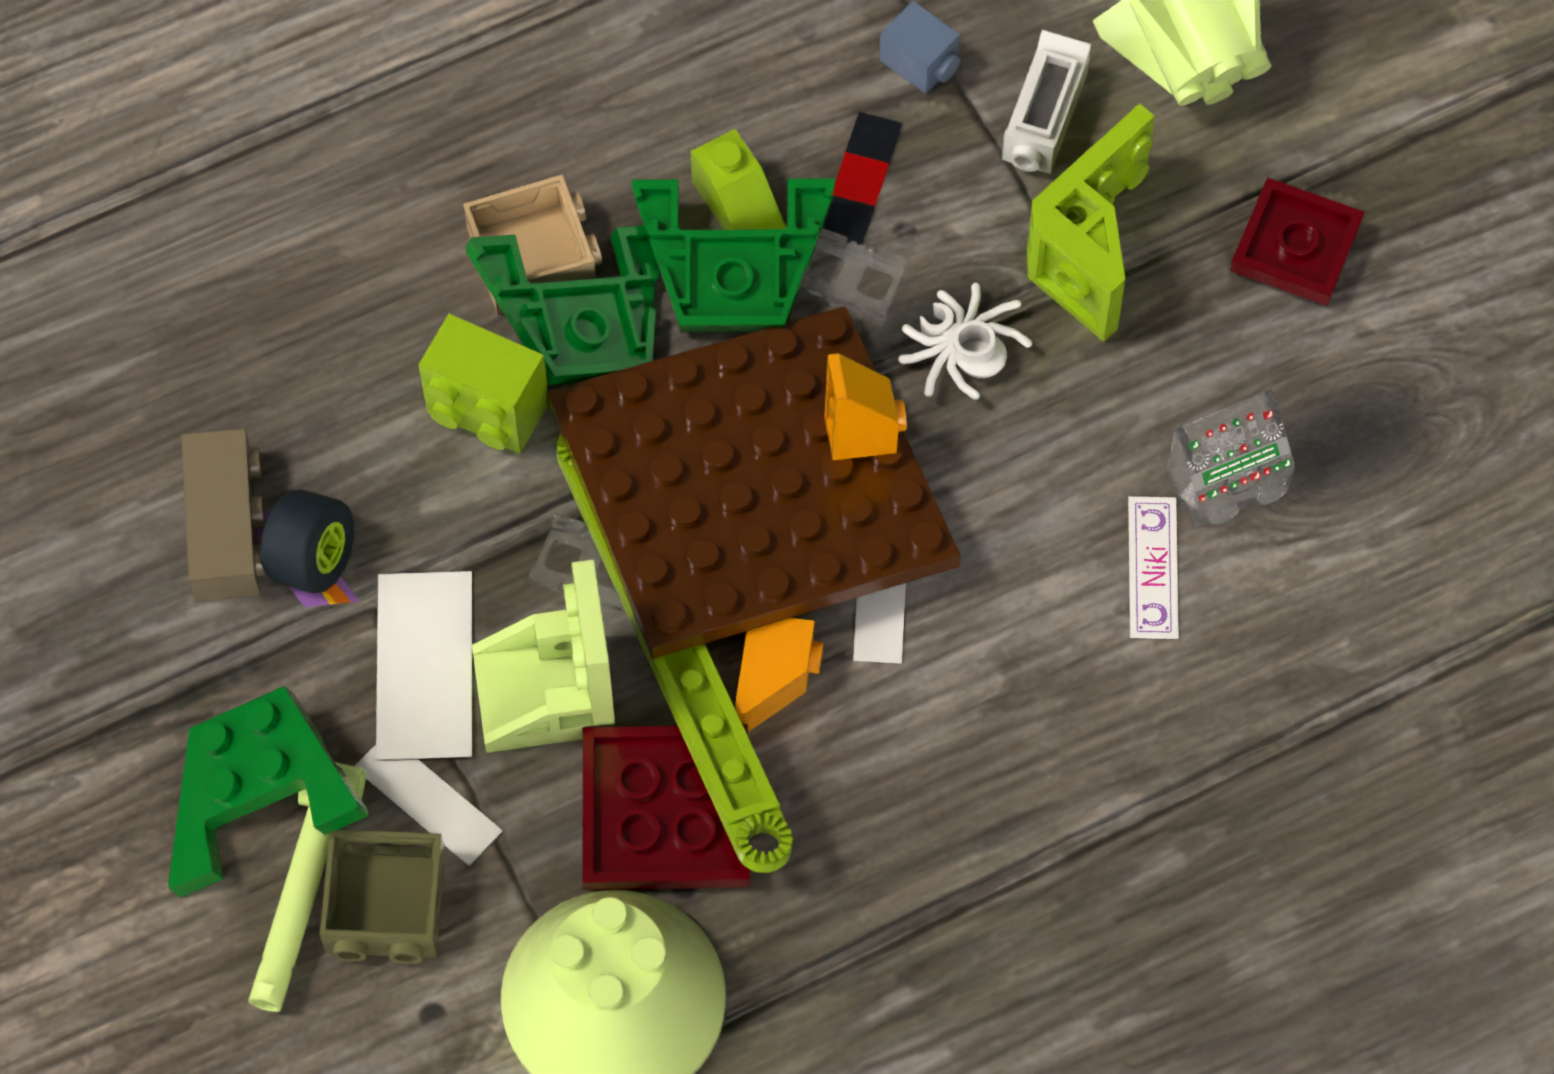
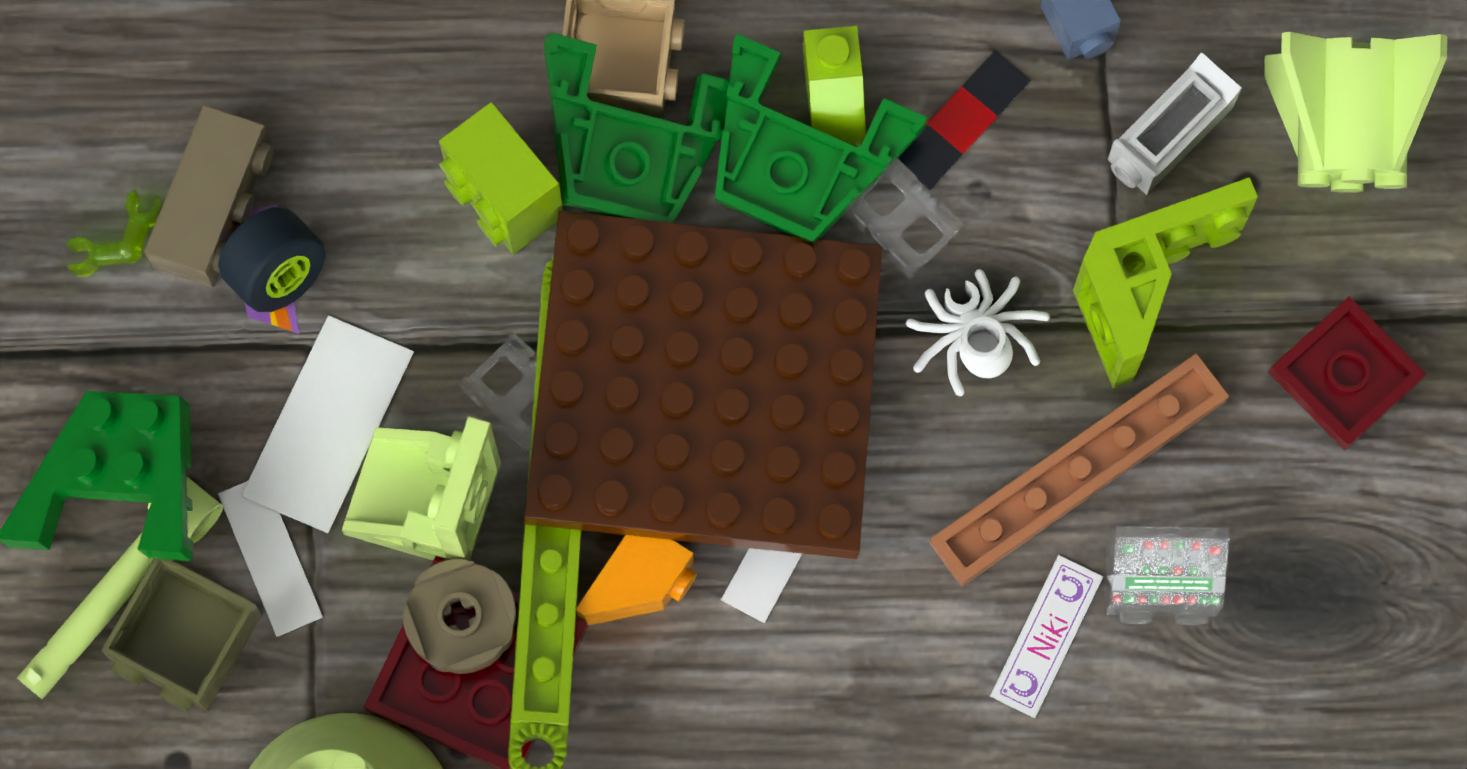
camera: 25 degrees right, 10 degrees up
light orange slope [824,353,907,461] -> none
none -> clear neon green arm [65,190,163,277]
none -> dark tan plate [403,559,517,674]
none -> nougat plate [929,353,1229,587]

